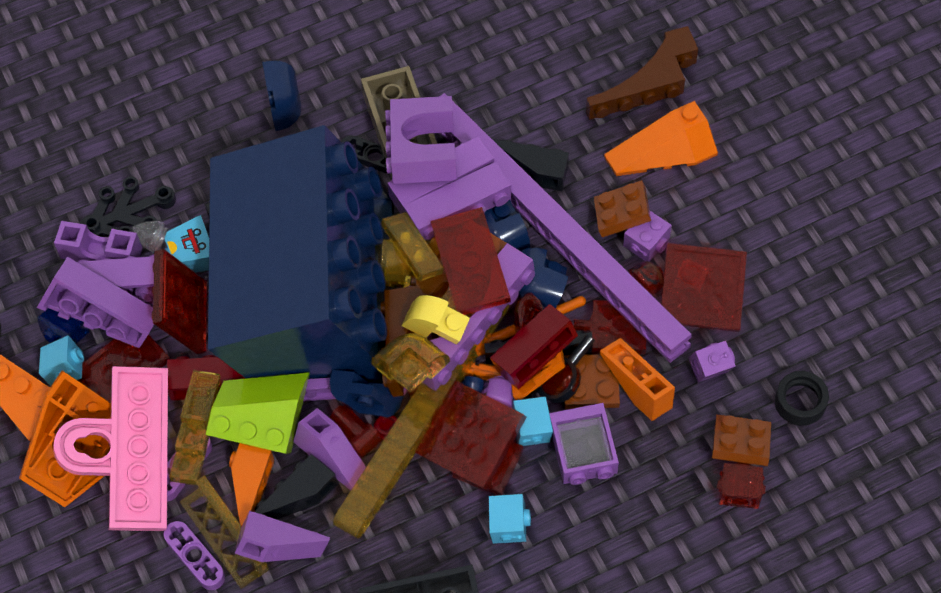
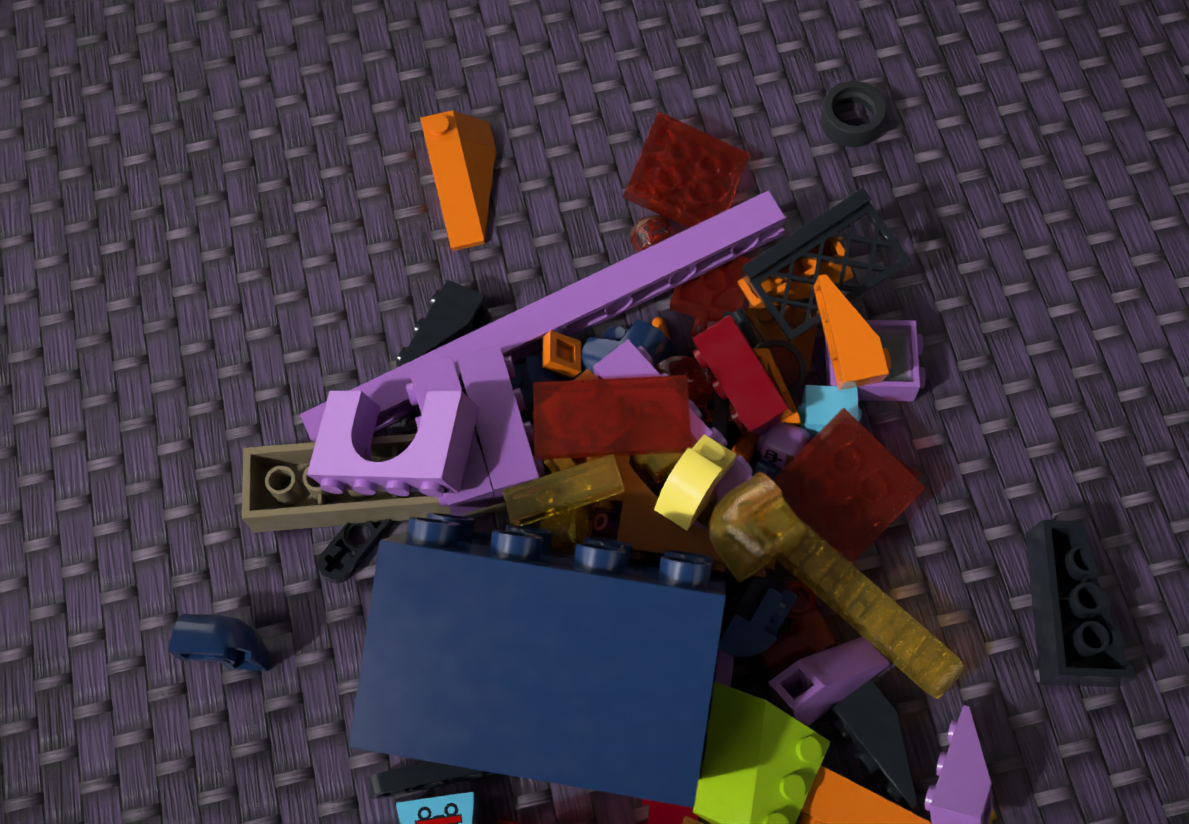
camera: 75 degrees left, 5 degrees up
medium azure head [489,494,531,544] -> none
reddish brown arch [586,26,698,120] -> none
dark orange plate [594,180,651,237] -> none
medium lavender head [623,211,672,262] -> none
medium lavender head [688,341,735,383] -> none
dark orange plate [712,414,771,466] -> none
clear red head [717,462,766,509] -> none
none -> orange plate [542,330,581,378]
none -> black fence [740,188,911,342]
none -> orange slope [813,274,892,391]

